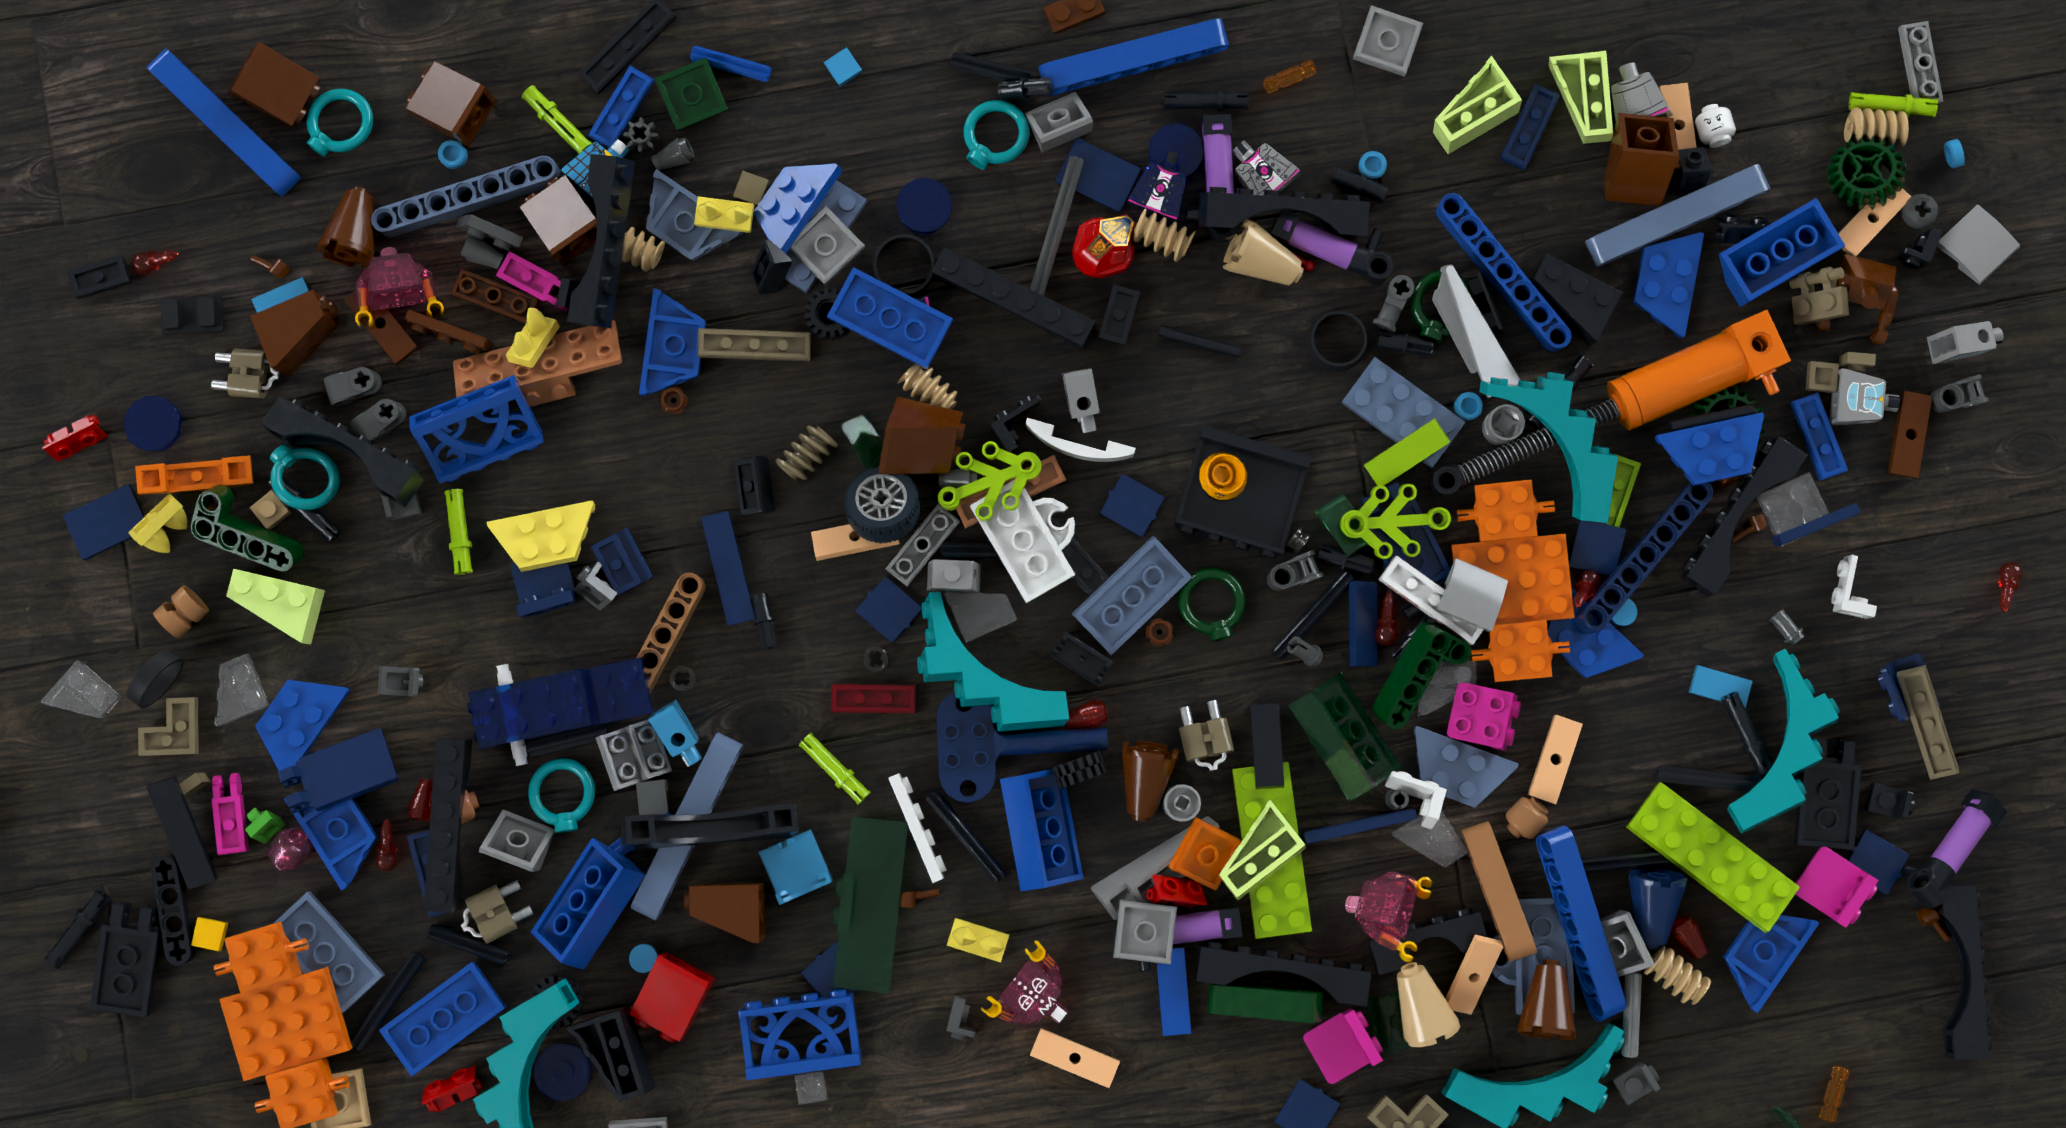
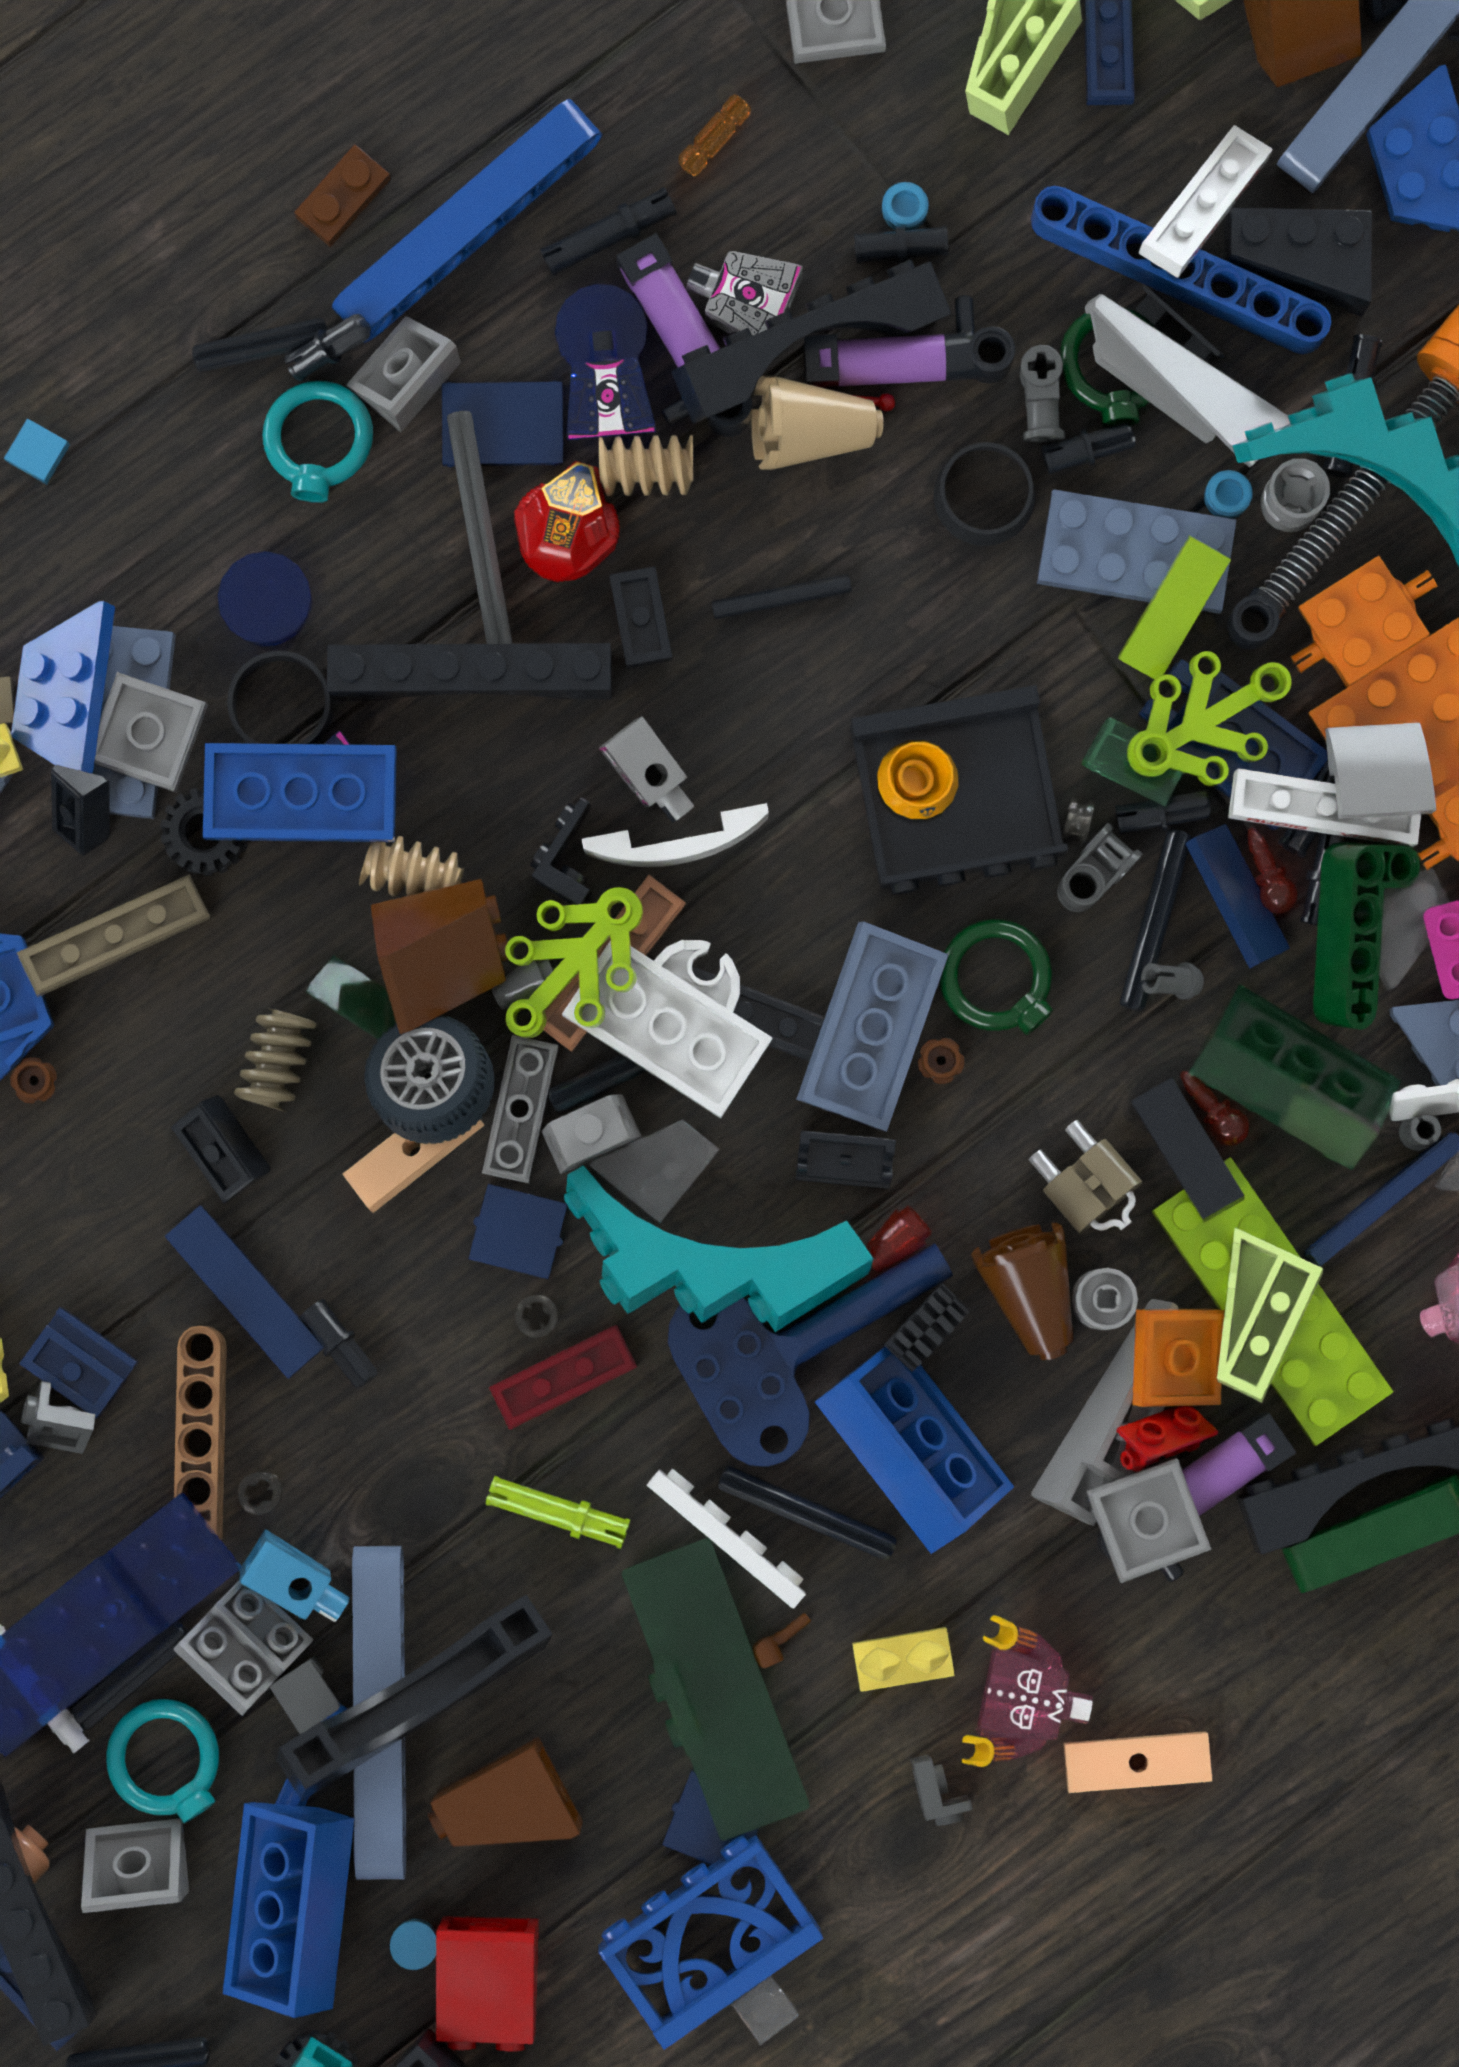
camera: 30 degrees left, 0 degrees up
dark tan piece [461,880,533,944] -> none
dark azure piece [759,829,833,905] -> none
dark blue piece [1099,473,1165,537] -> none
blue tile [1156,947,1191,1036] -> none
none -> white plate [1139,125,1273,278]
none -> clear red bar [1180,1071,1249,1146]

